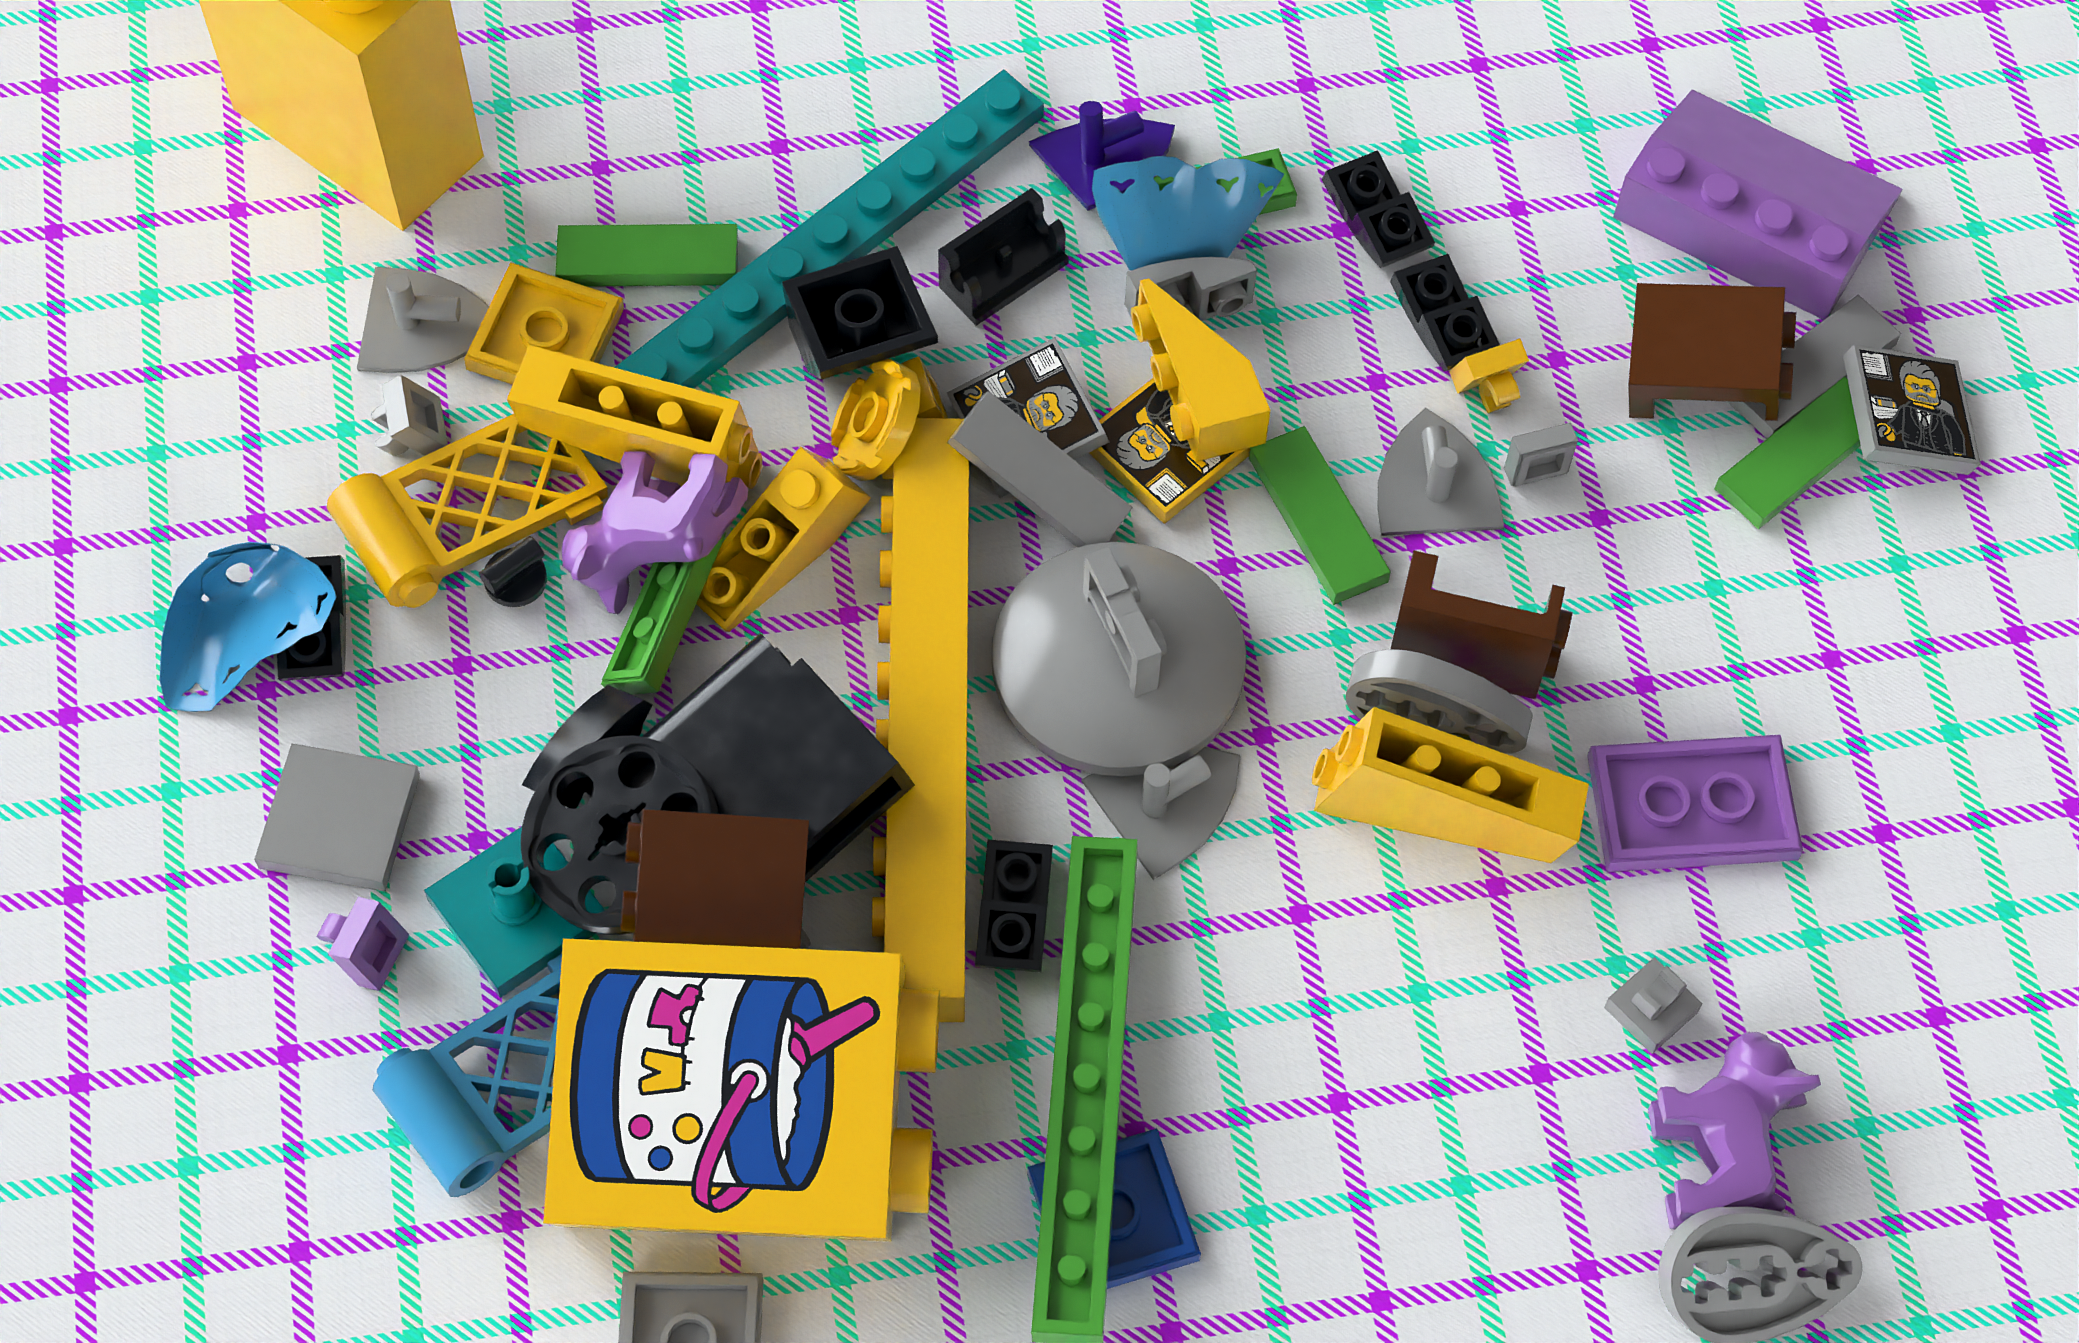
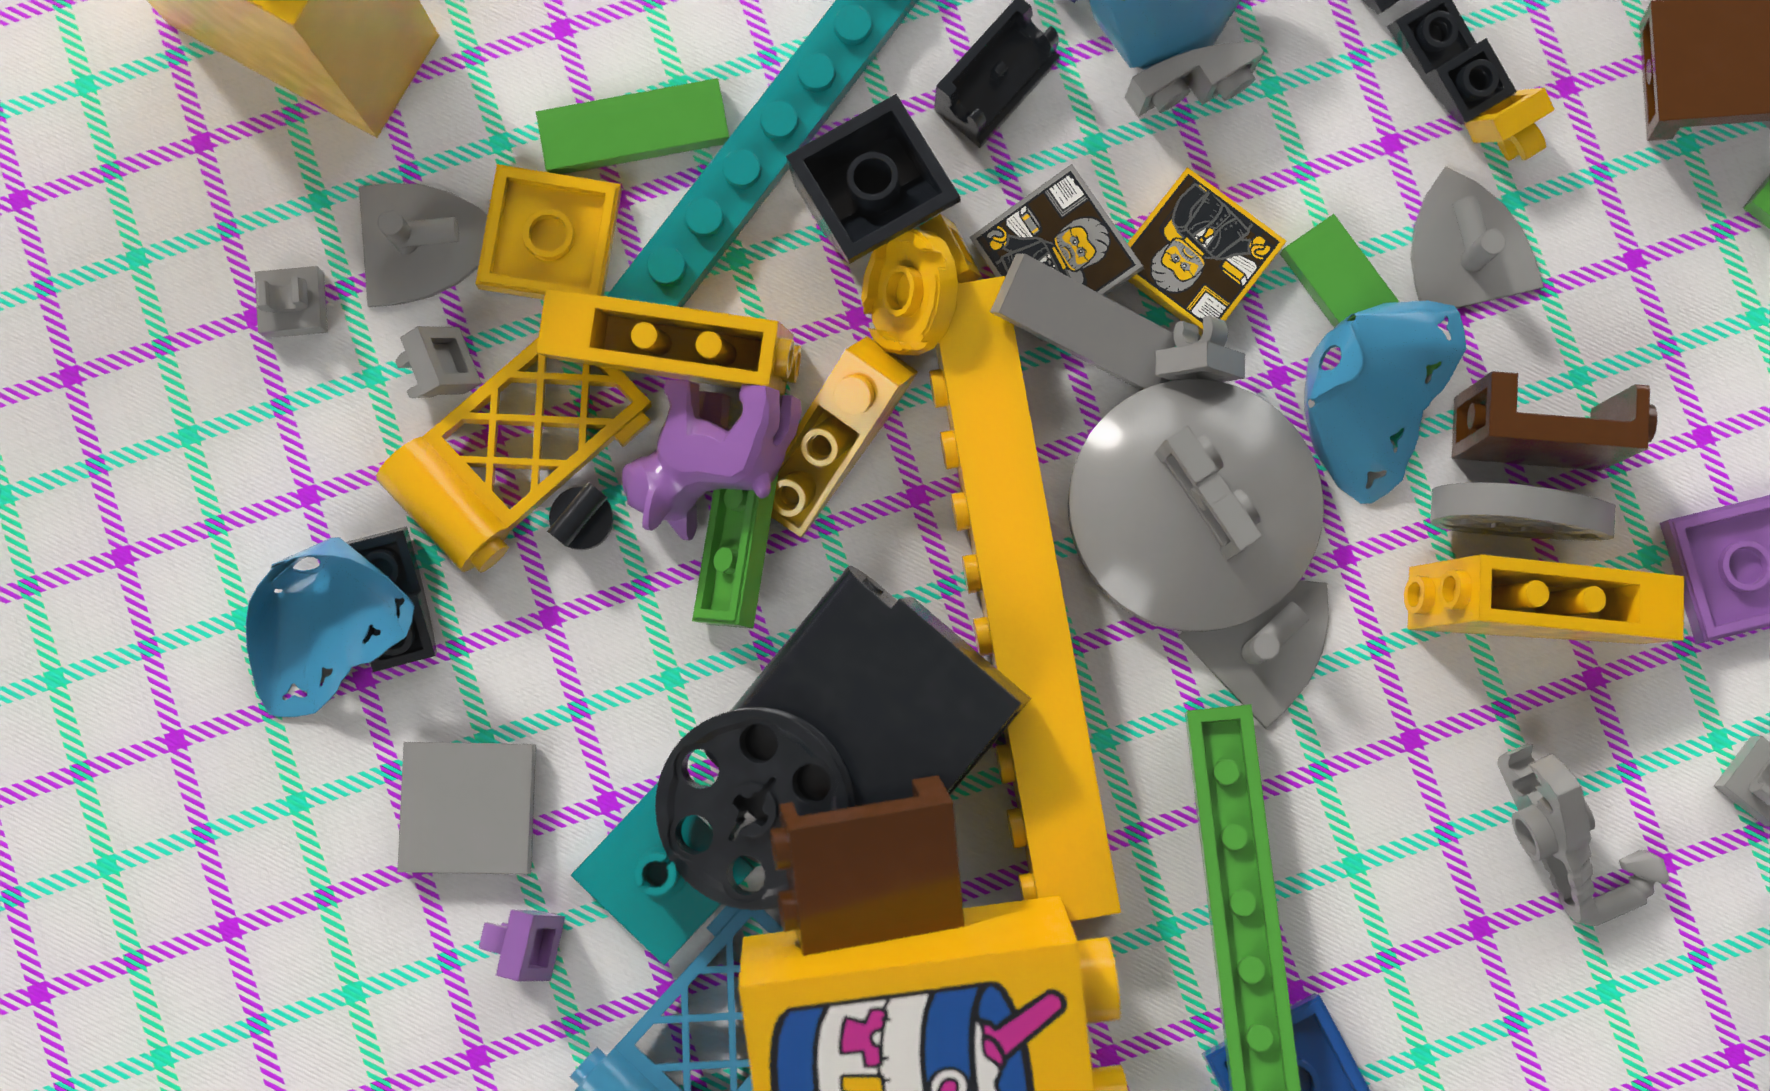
camera: 10 degrees left, 20 degrees up
black slope [522,685,653,809] -> none
black slope [975,839,1053,972] -> none
yellow slope [1131,278,1271,462] -> none
light grey tile [1504,422,1578,486] -> none
none -> light grey tile [255,266,328,338]
none -> light grey tile [1155,316,1245,382]
none -> dark azure piece [1304,300,1467,504]
none -> light grey animal [1497,744,1670,926]

